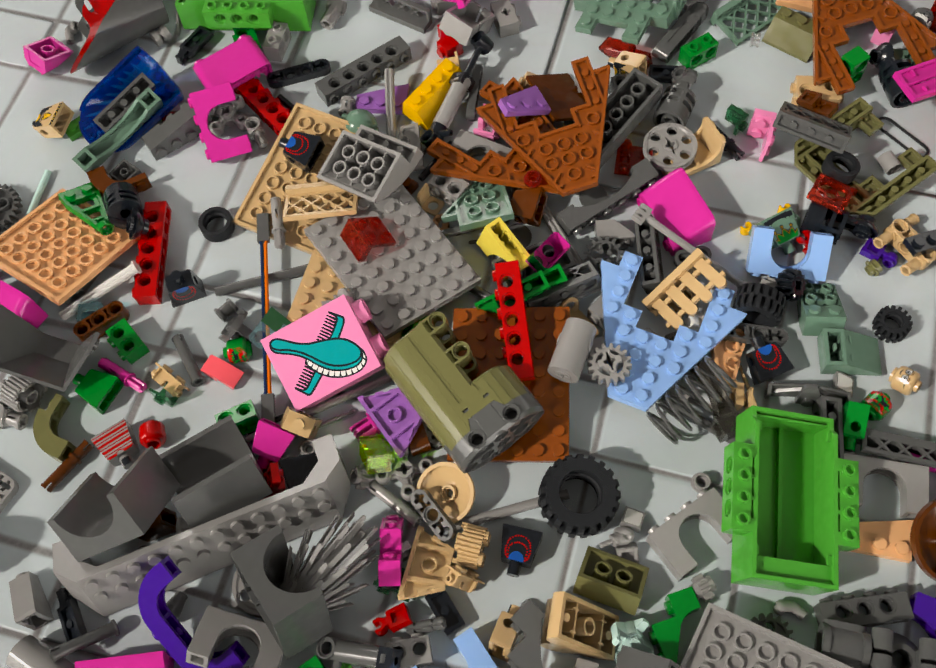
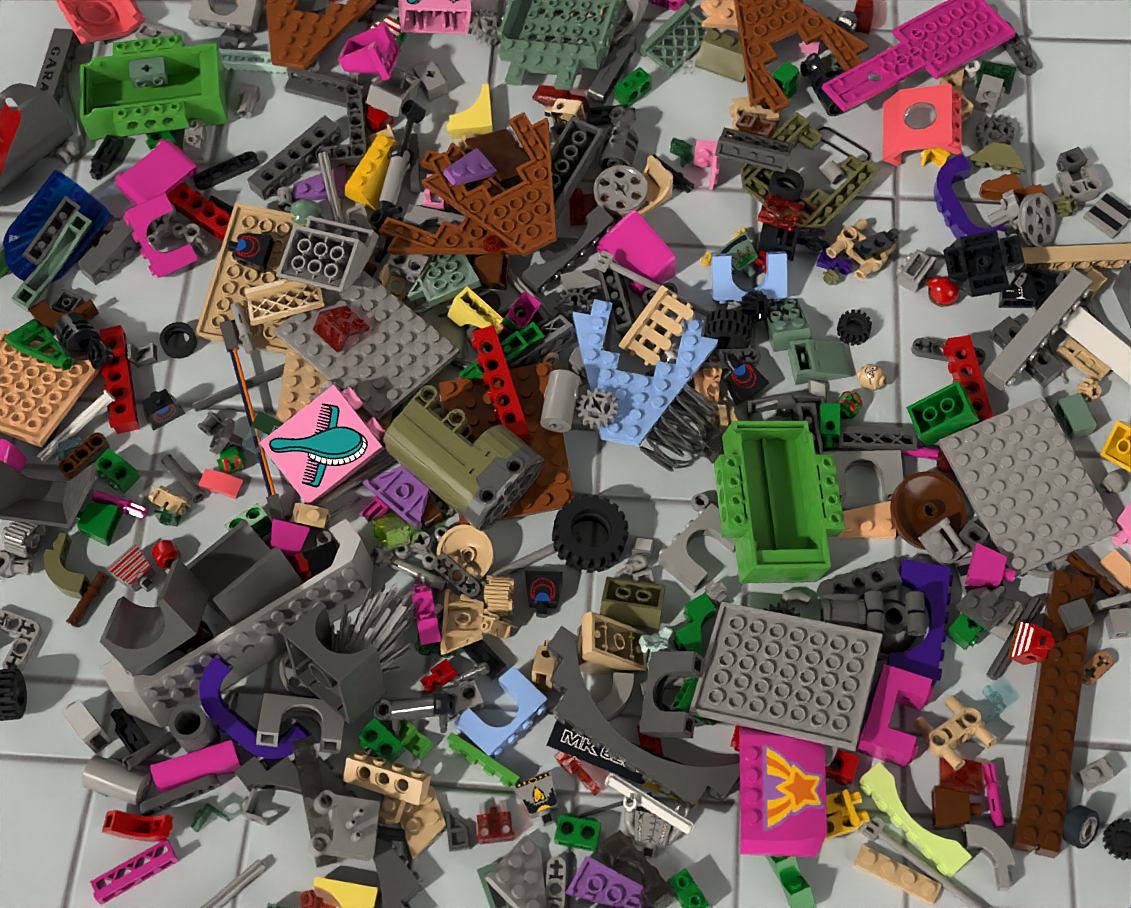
camera: 15 degrees left, 0 degrees up
none -> dark grey bracket [126,343,157,368]
none -> dark grey piece [169,704,221,753]
none -> dark grey beam [315,83,368,169]
none -> light yellow arch [446,84,493,140]

